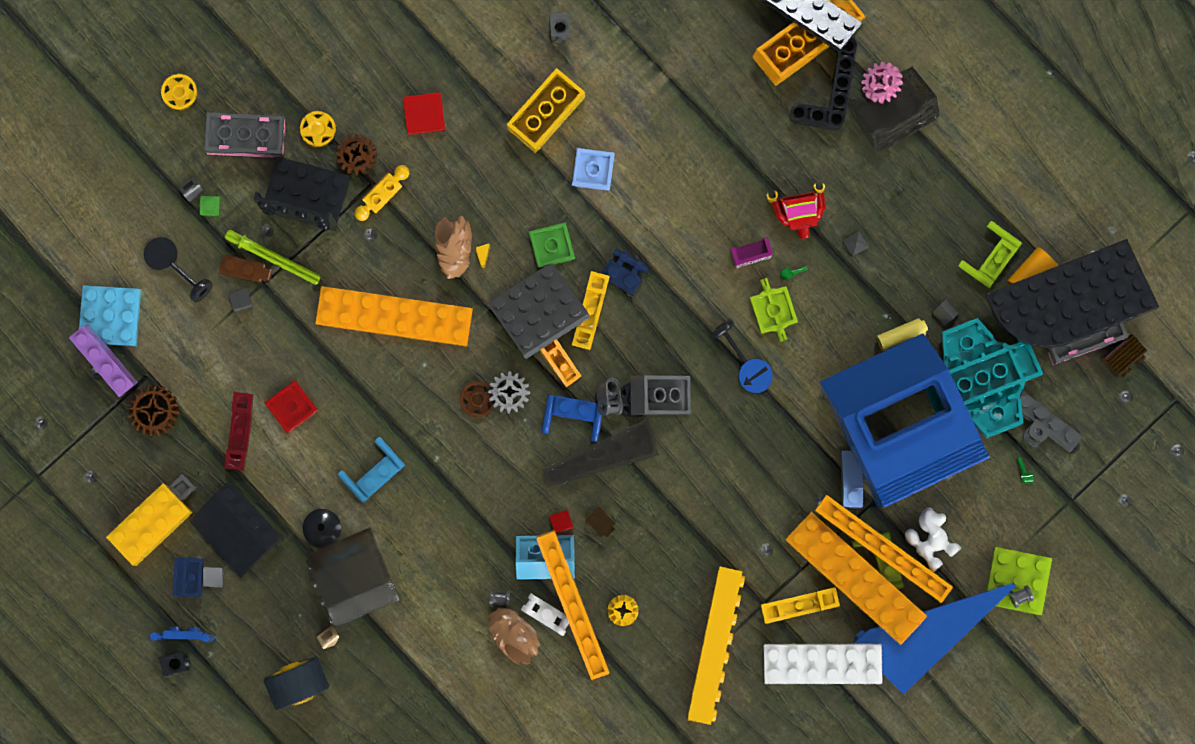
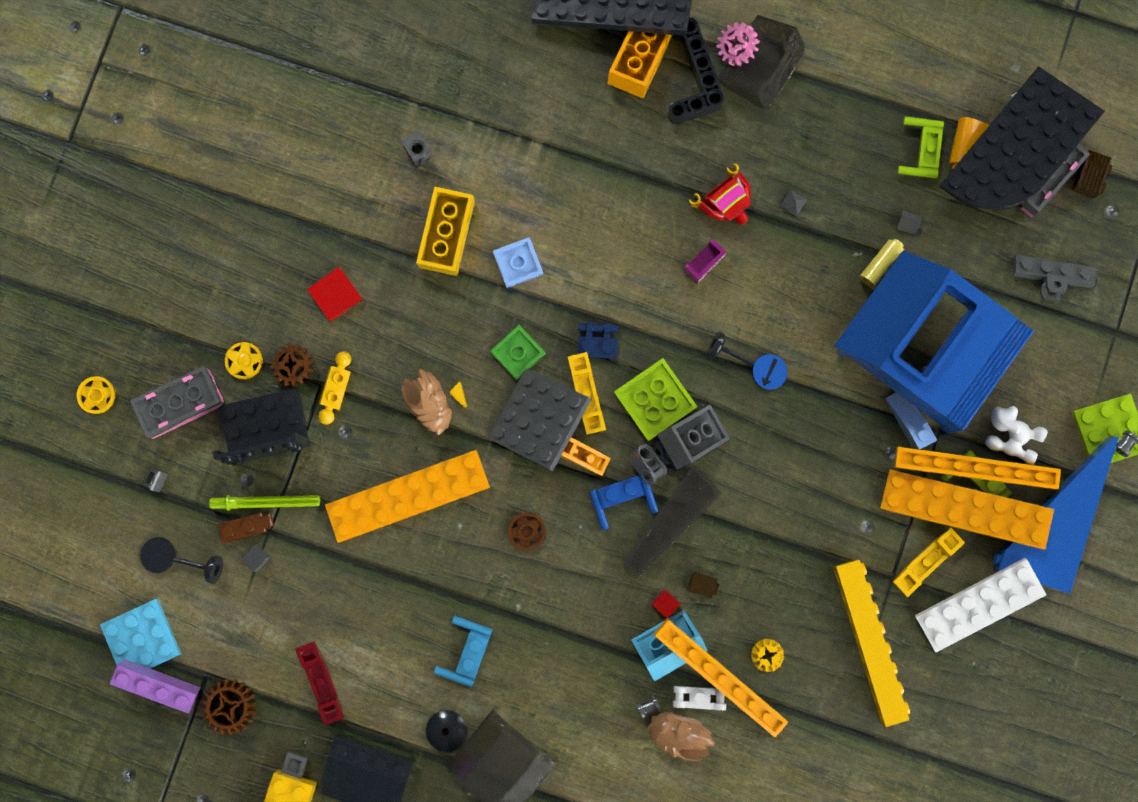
camera: 20 degrees left, 0 degrees up
bright green plate [200,196,221,217] -> none
red tile [265,380,318,434] -> none
light grey gear [488,371,530,414] -> none
lime plate [750,278,798,342] -> none
green hand [780,266,808,280] -> none
teal plate [924,318,1043,438] -> none
green hand [1017,457,1034,484] -> none
none -> lime plate [614,358,697,441]

